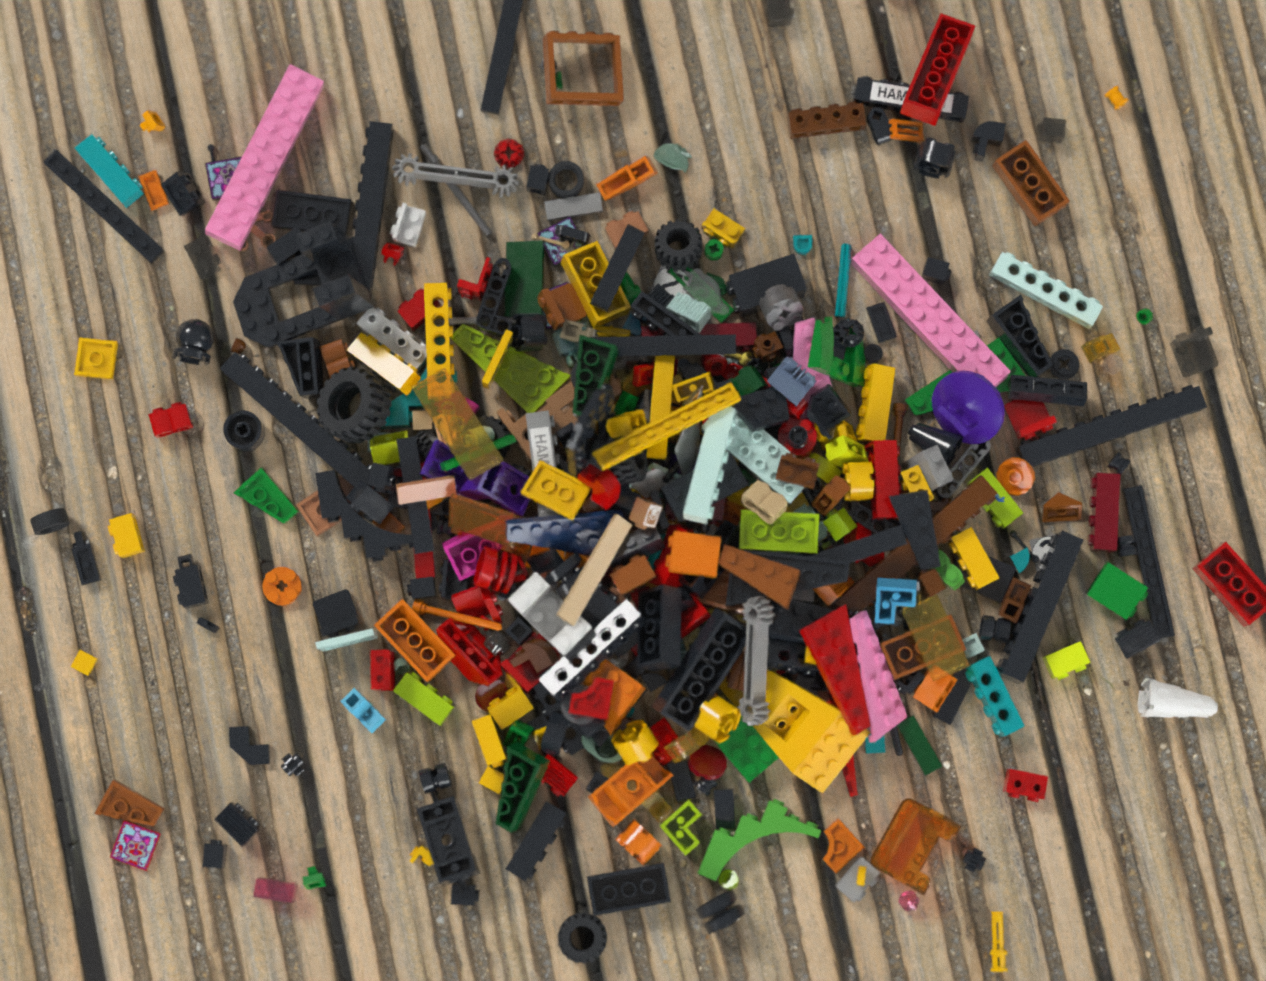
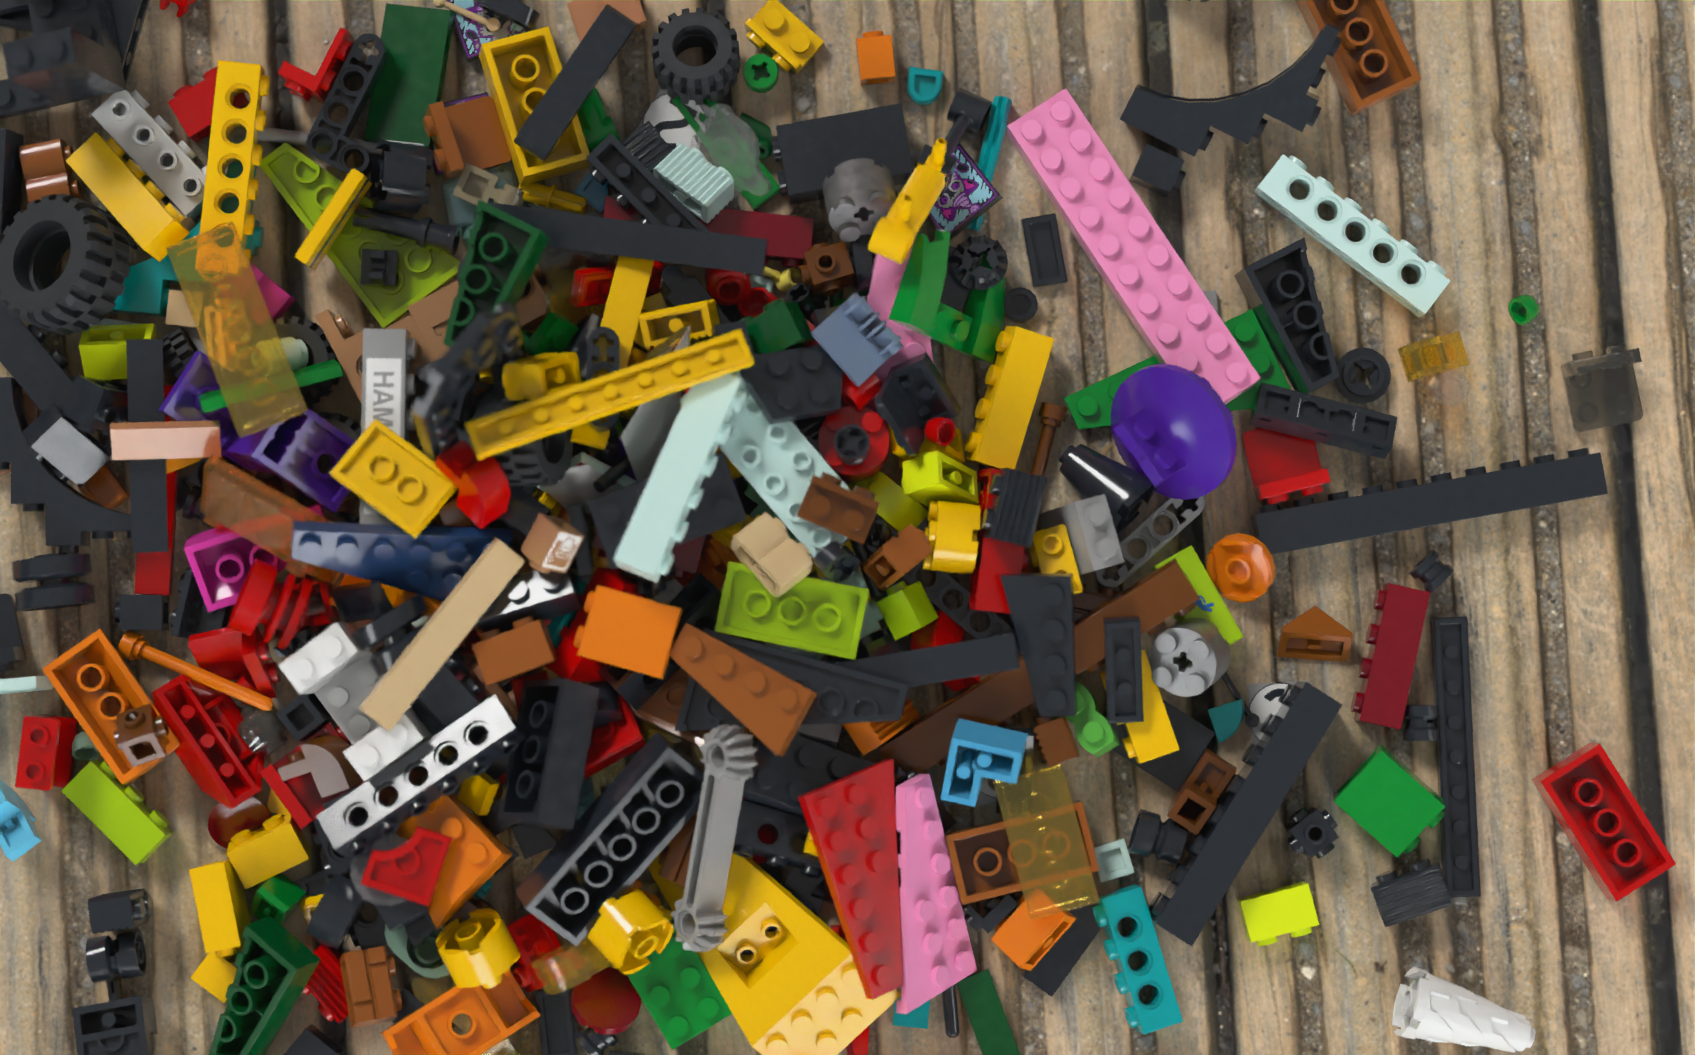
camera: 10 degrees right, 5 degrees up
none -> black wheel [11,553,95,612]
none -> black brick [87,888,153,934]
none -> reddish brown brick [113,703,169,767]
none -> dark orange brick [339,946,402,1028]
none -> black pin [353,204,462,256]
none -> black tile [360,249,399,287]
none -> yellow tile [457,772,499,816]
none -> black beam [586,327,619,432]
none -> black beam [813,541,861,582]
none -> orange brick [856,31,895,86]
none -> yellow piece [868,88,993,264]
none -> red hinge [924,417,955,446]
none -> tile [927,143,1003,241]
none -> black brick [981,468,1047,548]
none -> black tile [1103,616,1144,724]
none -> black arch [1120,21,1342,157]
none -> flat silver brick [1149,618,1231,697]
none -> black brick [1284,806,1339,859]

